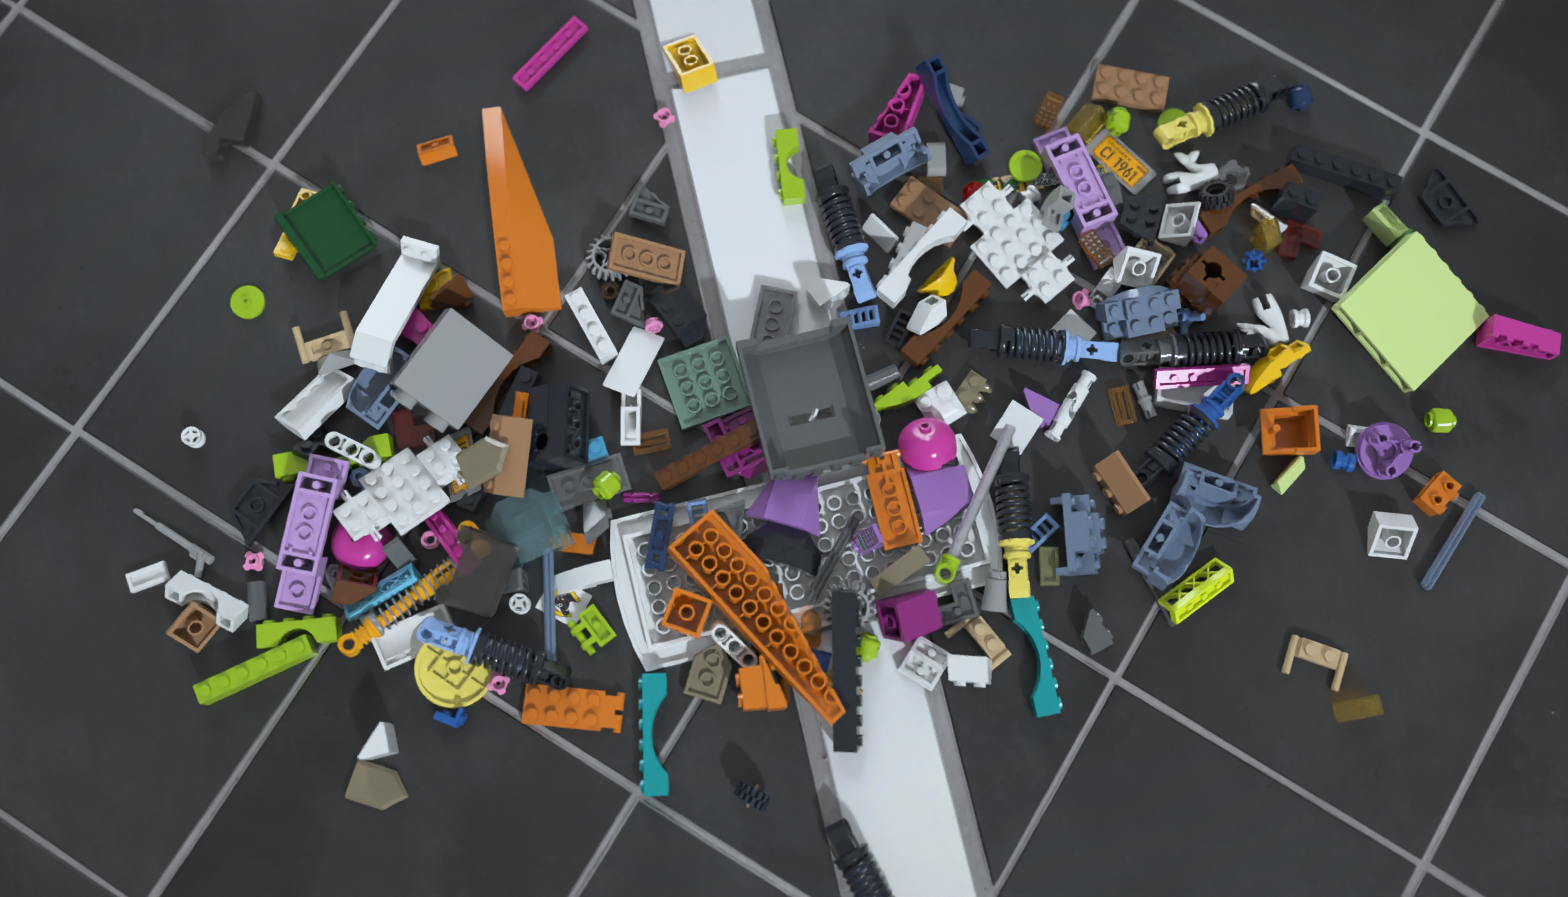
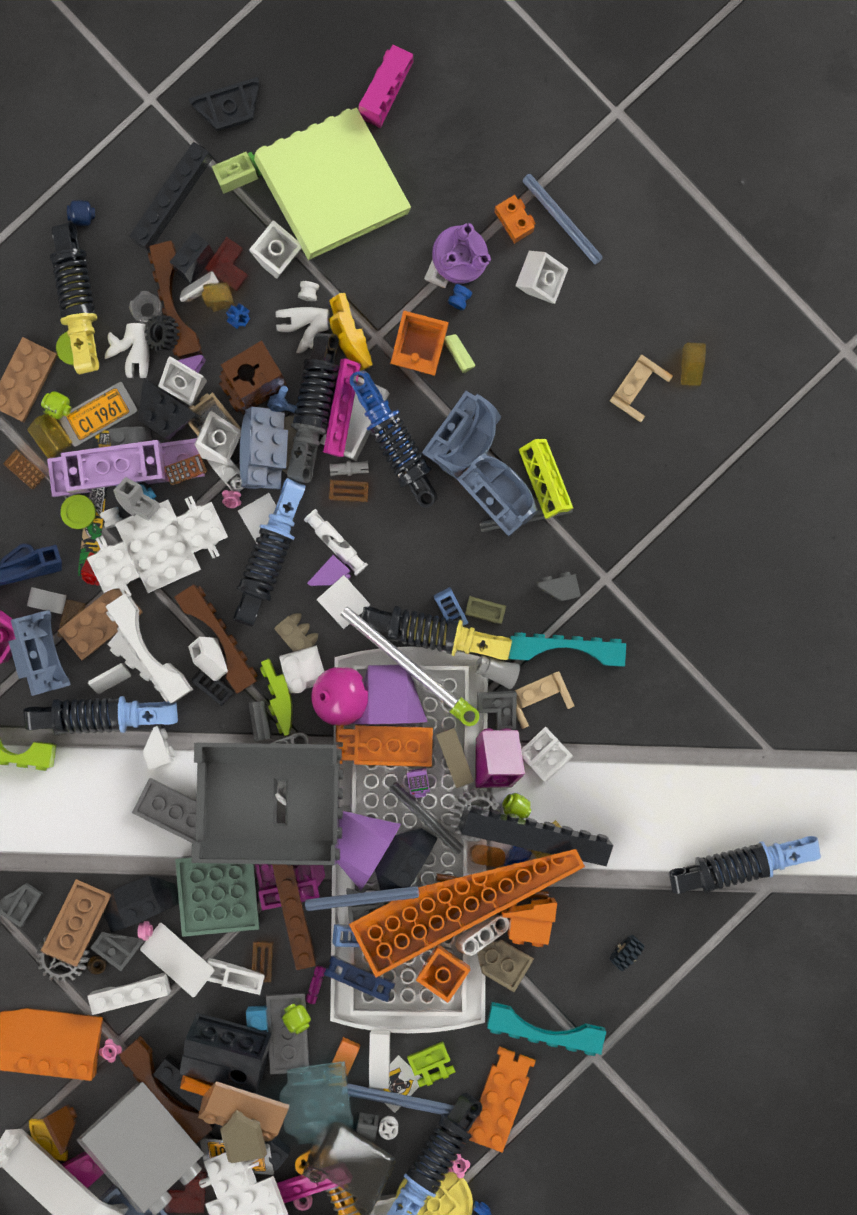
camera: 75 degrees left, 10 degrees up
dark grey slope [583,499,612,544] -> none
medium blue slope [839,305,880,330] -> none
yellow hat [917,257,957,297] -> none
white slope [947,654,992,688] -> none
sand blue piece [1050,493,1107,576] -> none
medium nougat slope [1091,450,1151,517] -> none
lime head [1424,408,1457,433] -> none
none -> sand blue axle [305,886,419,911]

